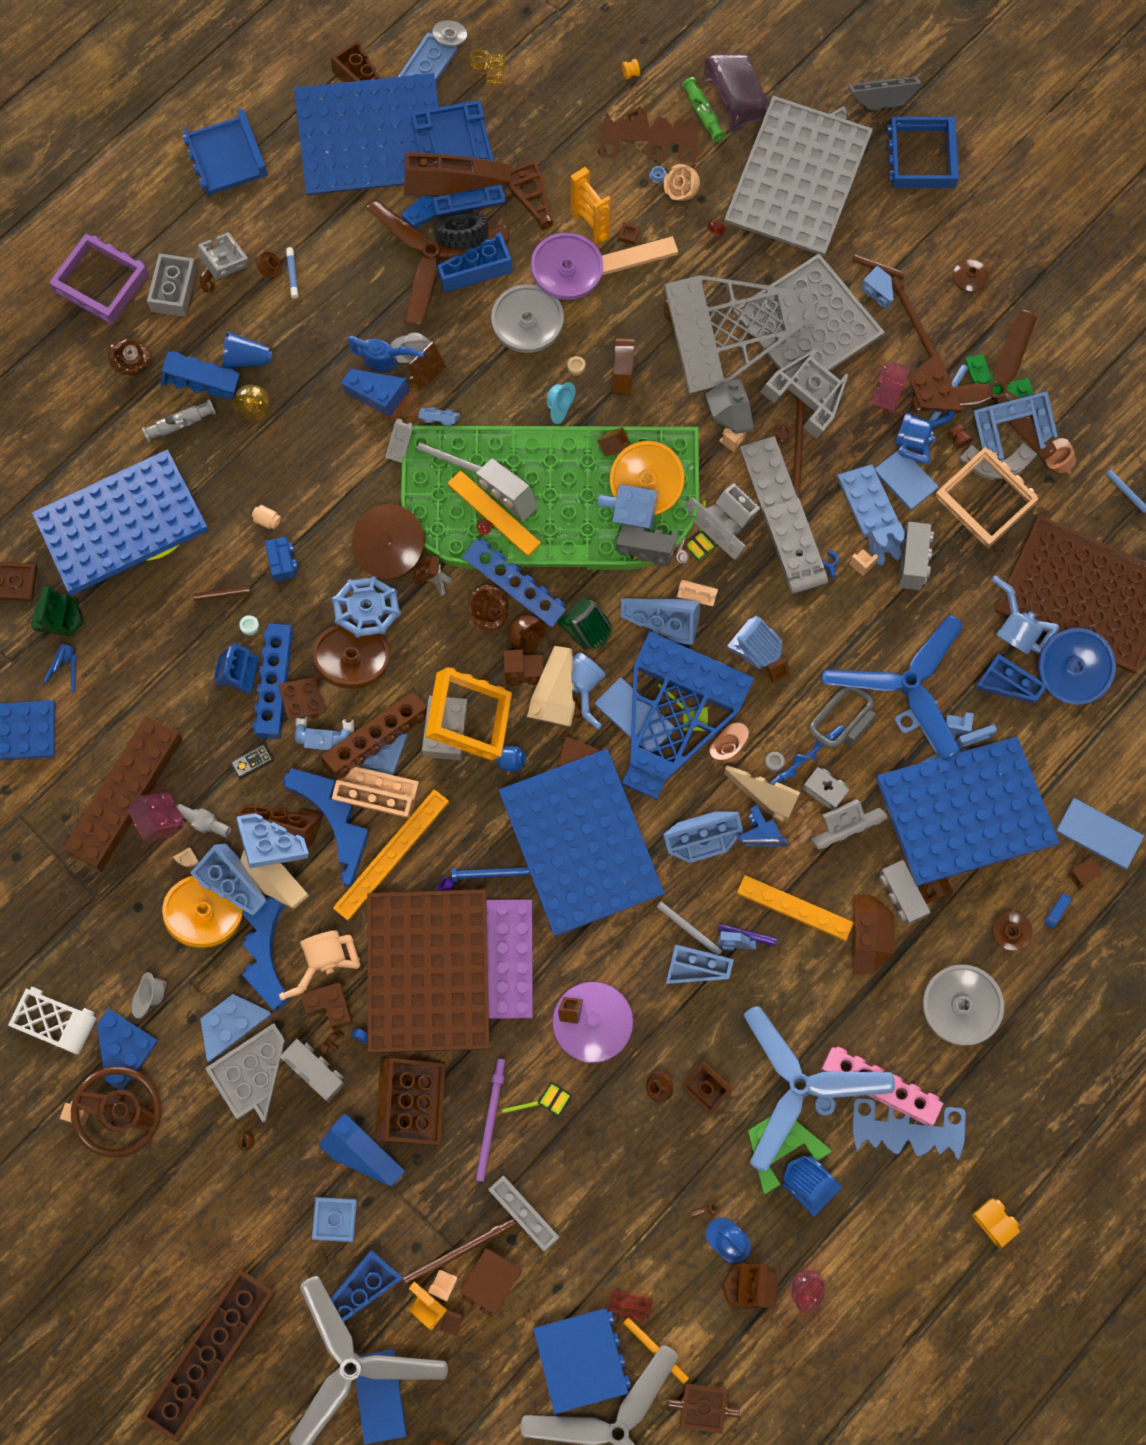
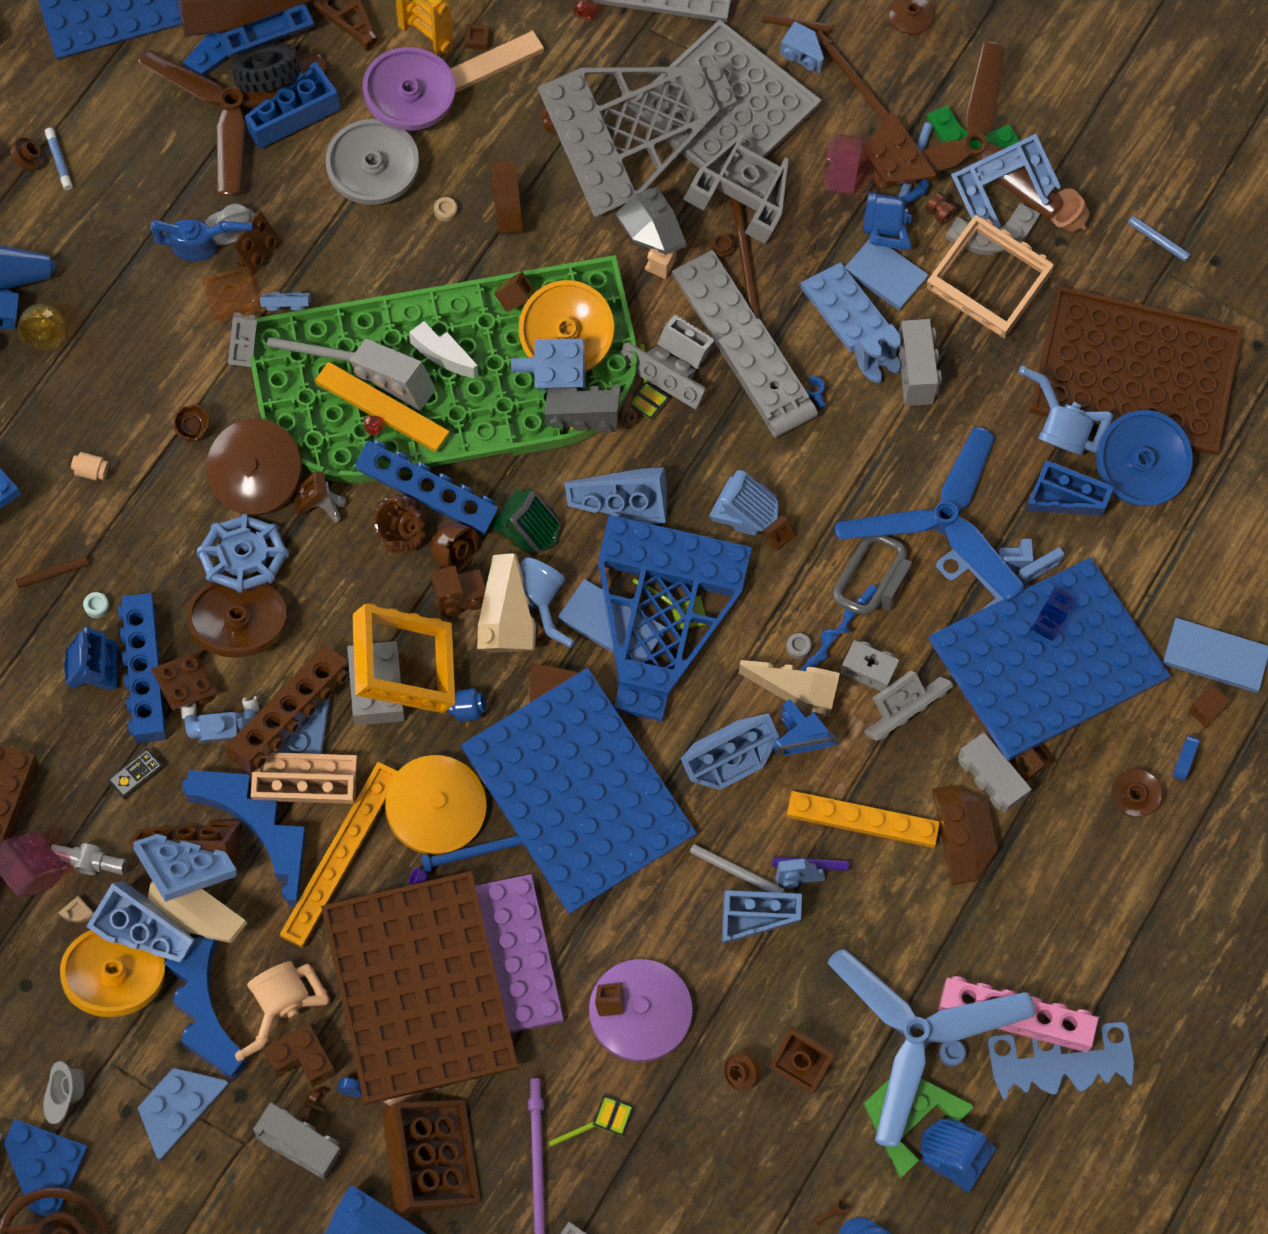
camera: 15 degrees left, 5 degrees down
light grey wing [205,1023,285,1123] -> none
blue brick [265,537,298,582] -> none
blue wedge [341,369,410,417] -> none
medium azure piece [547,382,576,424] -> none
light nougat hinge [677,580,718,607] -> none
nougat piece [709,723,749,764] -> none
light nougat panel [850,550,879,576] -> none
light grey dish [922,965,1004,1046] -> none
light orange brick [972,1199,1020,1248] -> none
none -> reddish brown hair [173,404,210,441]
none -> light orange dish [385,755,486,855]
none -> white slope [409,321,478,378]
none -> clear blue slope [1031,587,1076,641]

